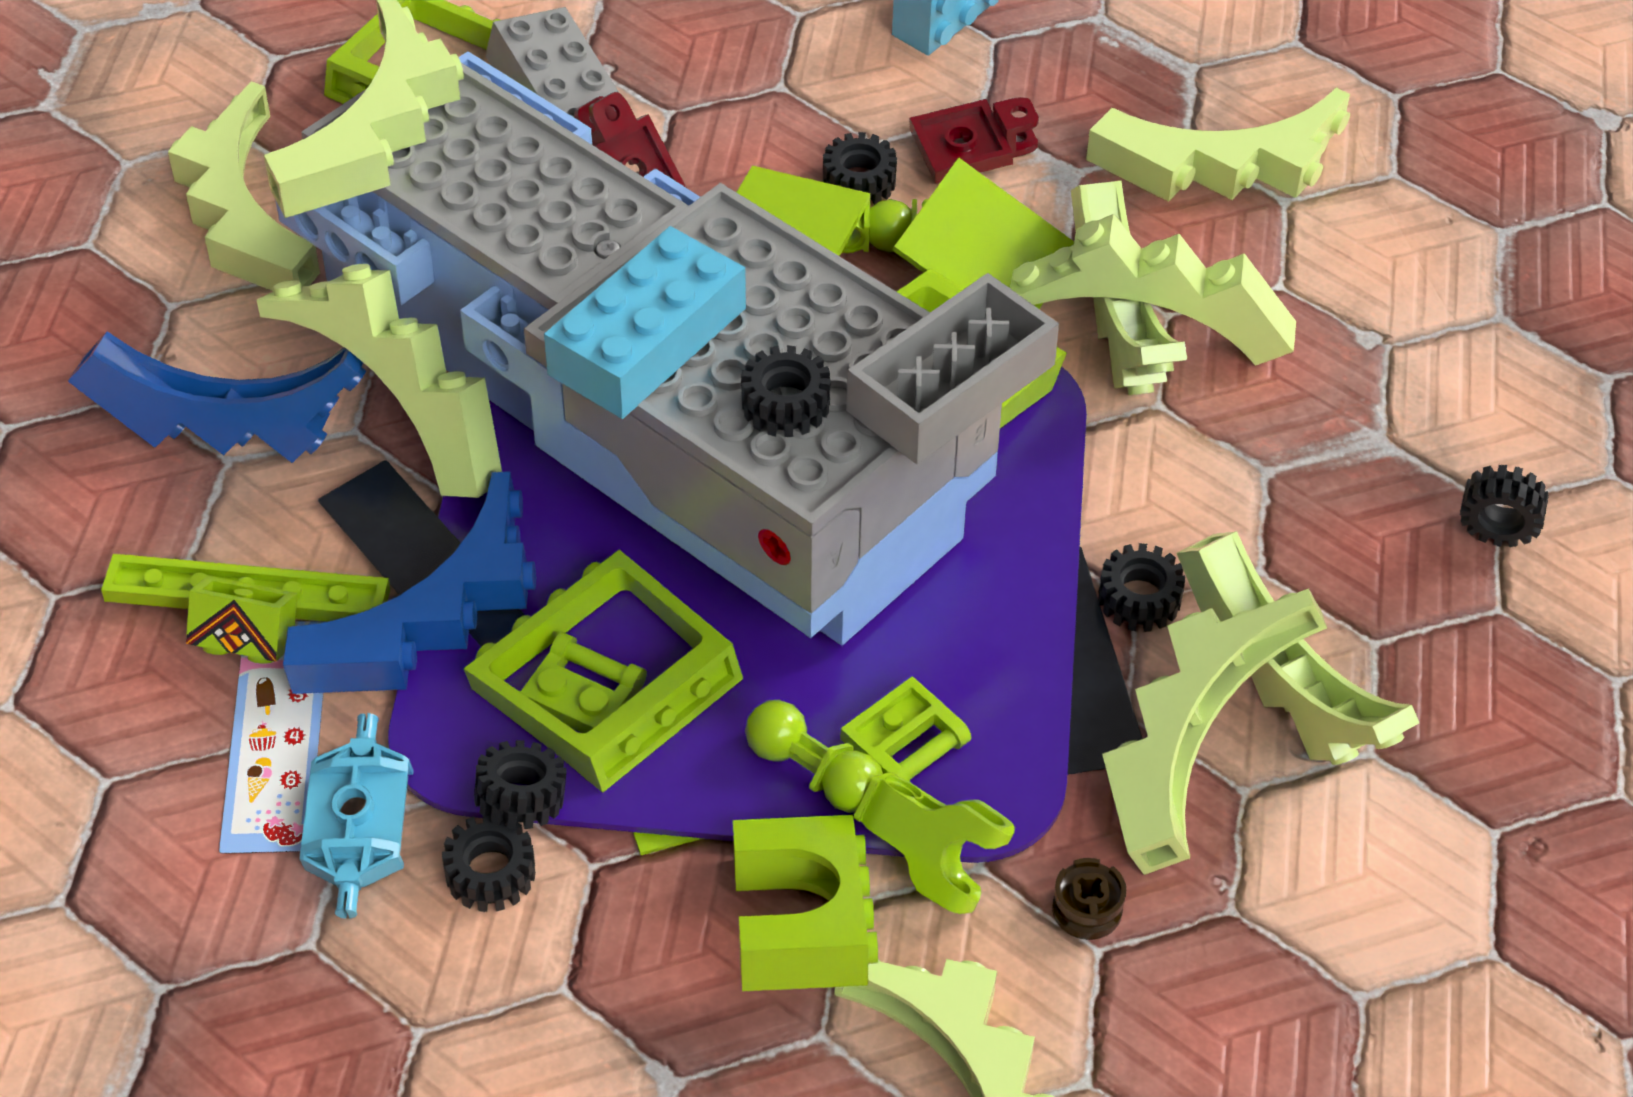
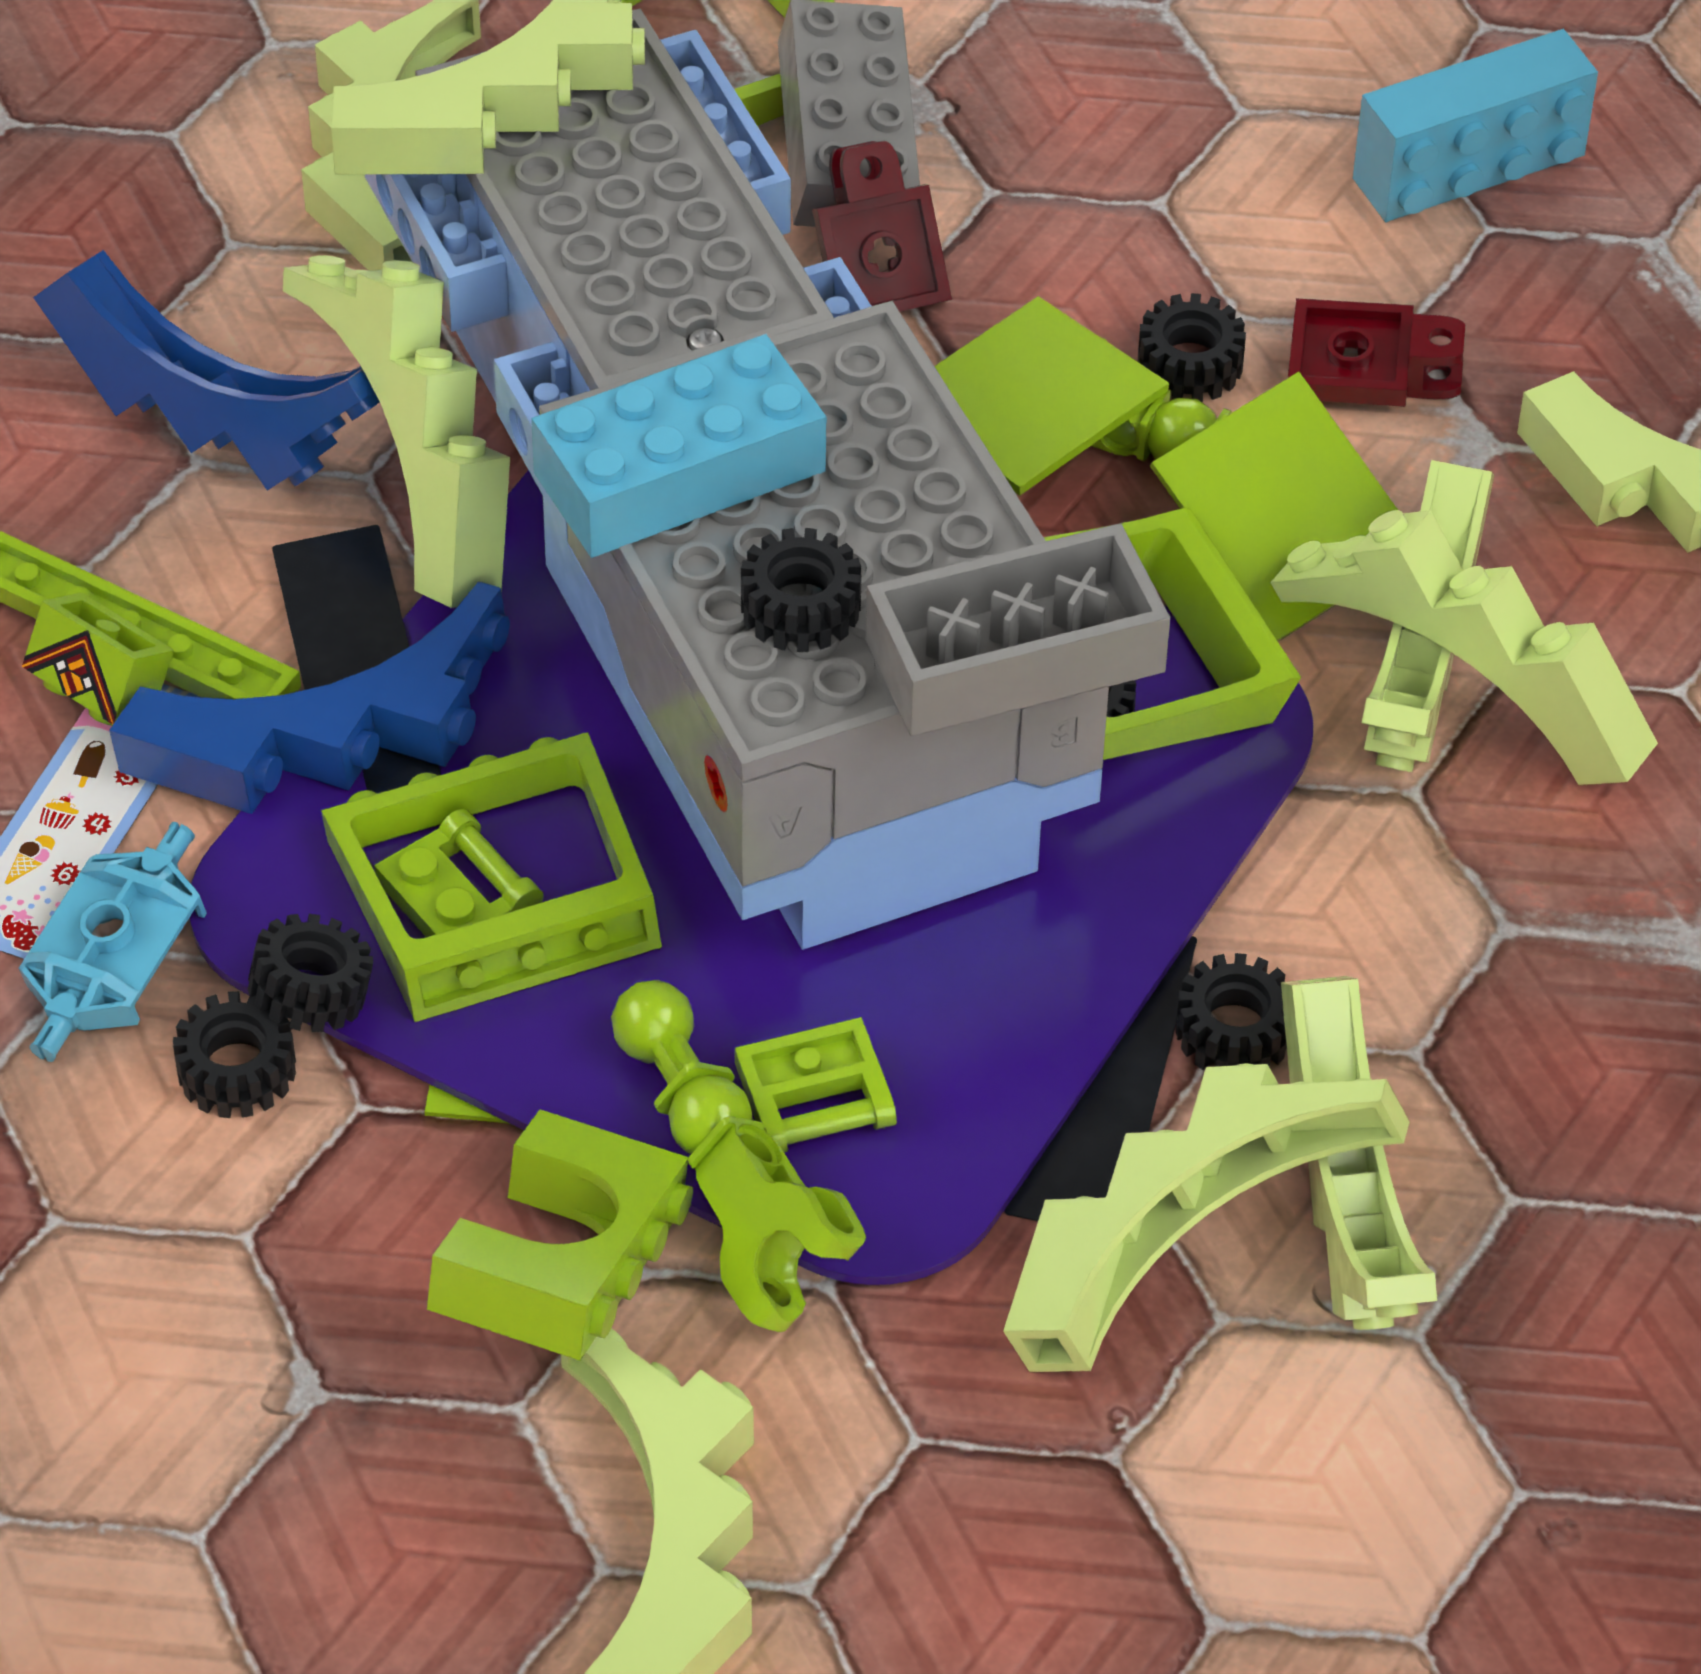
camera: 25 degrees right, 0 degrees up
dark brown wheel [1052,858,1126,940] -> none

